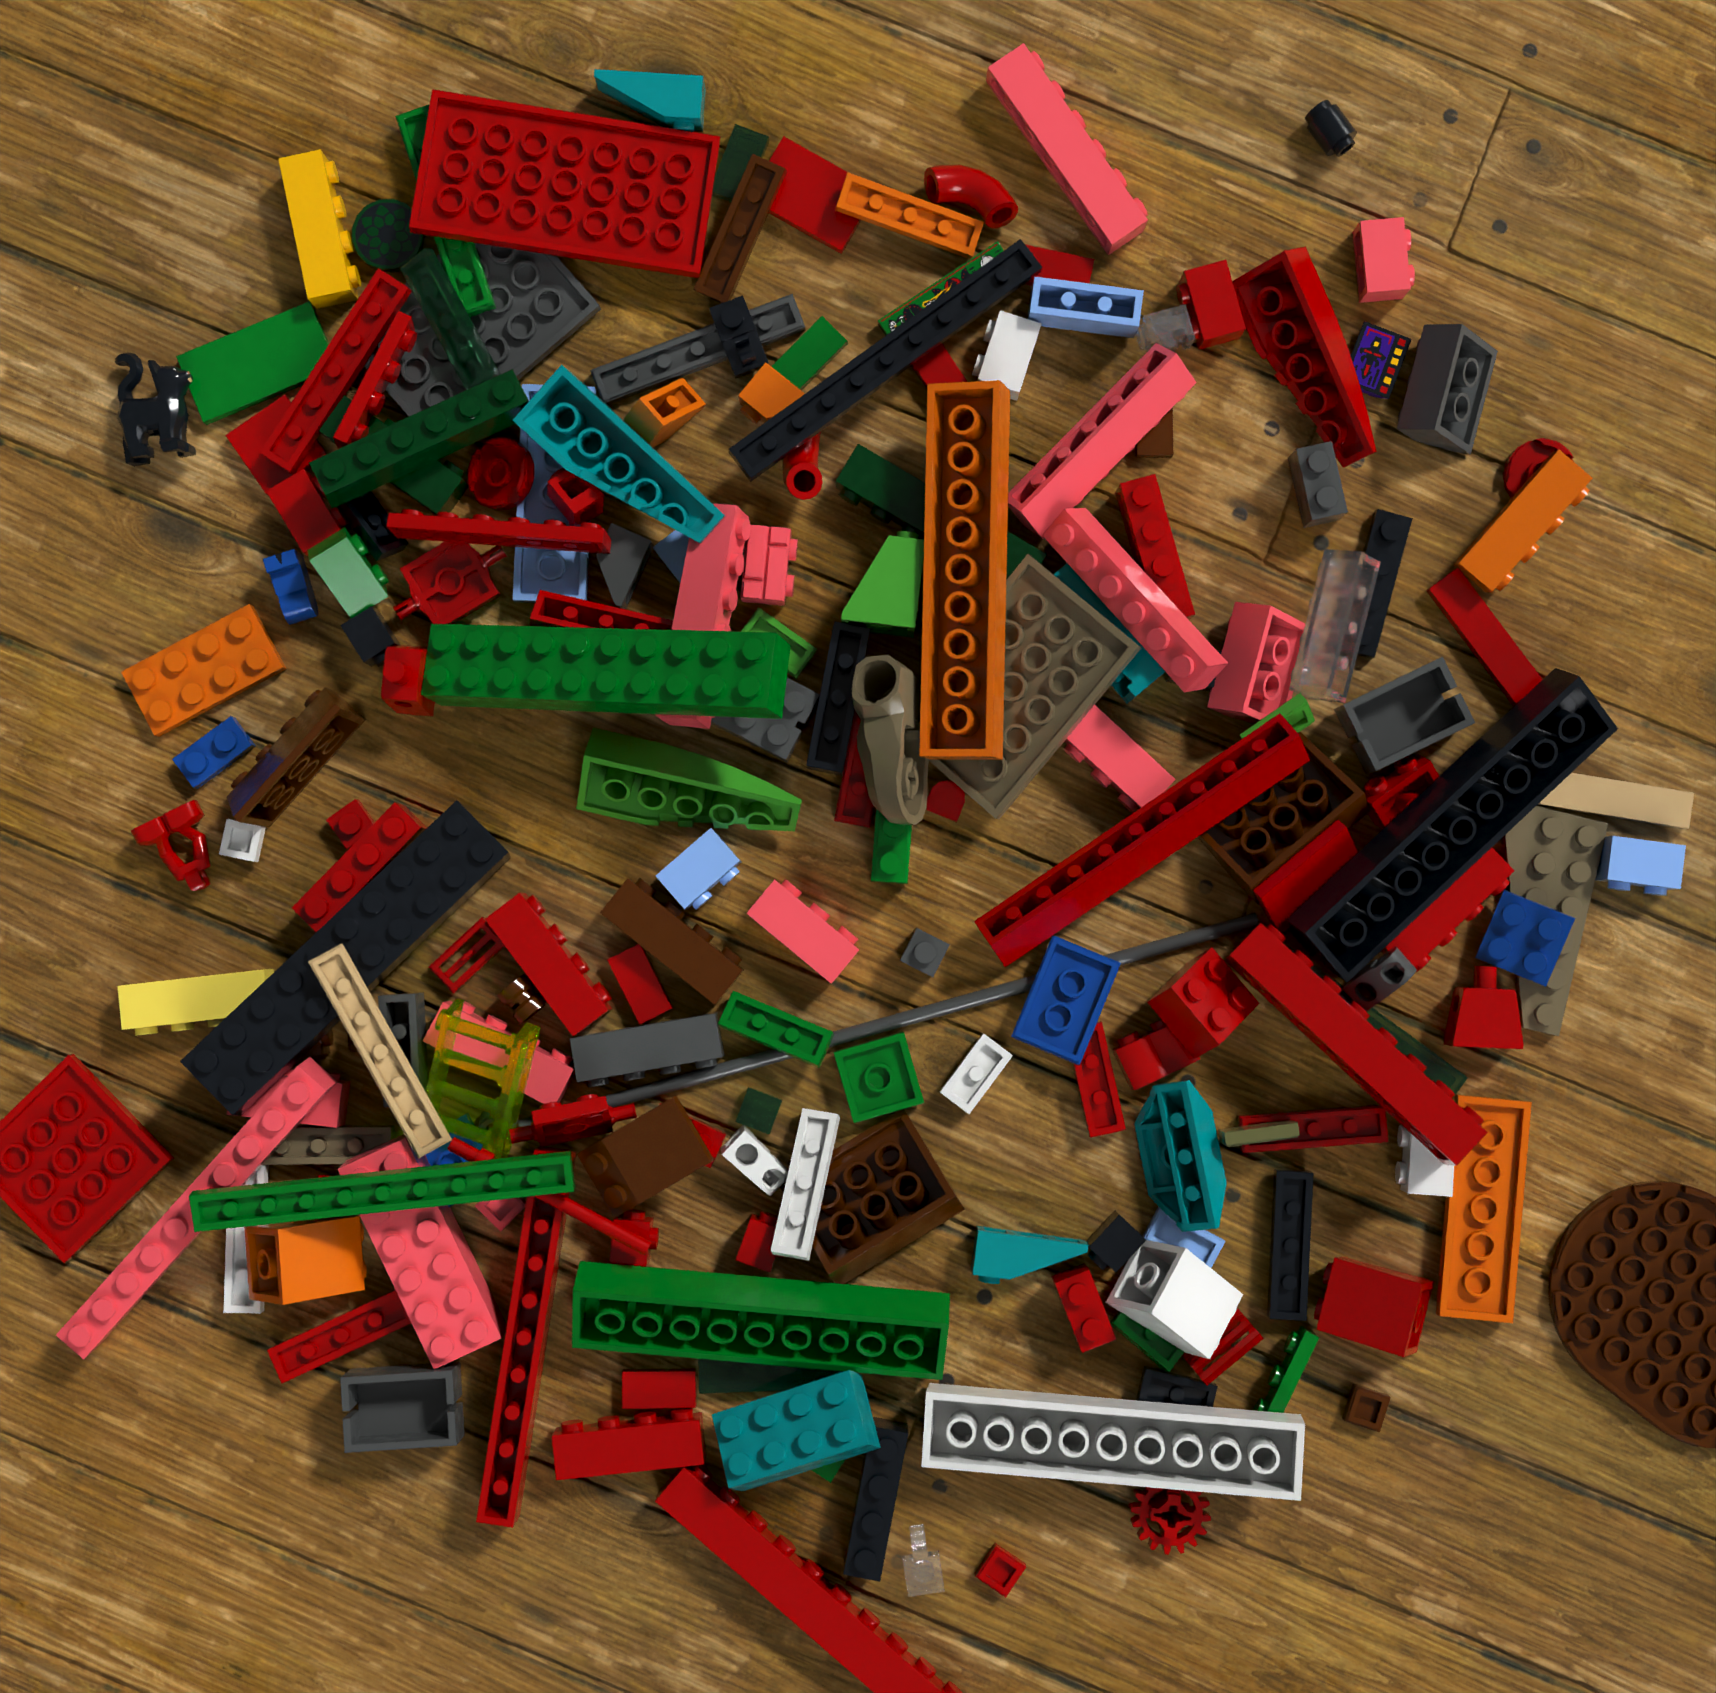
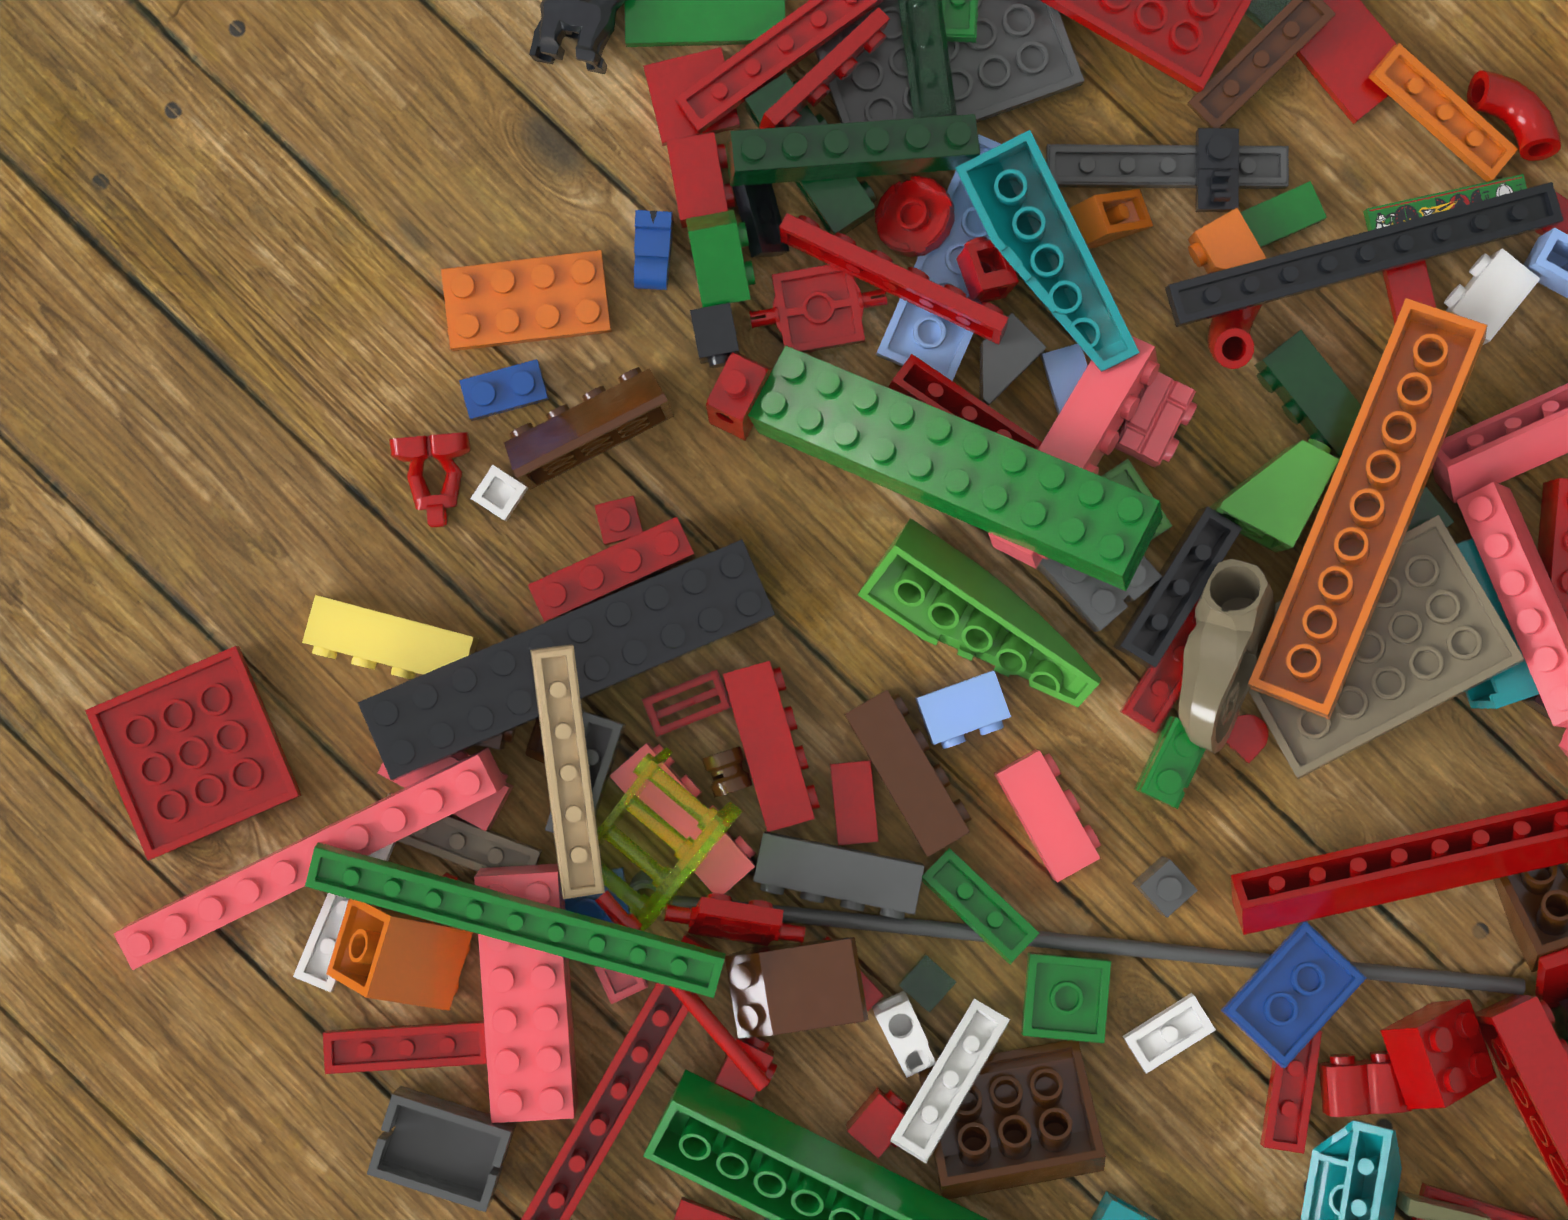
camera: 15 degrees right, 0 degrees up
coral brick [1064,705,1176,813] -> none

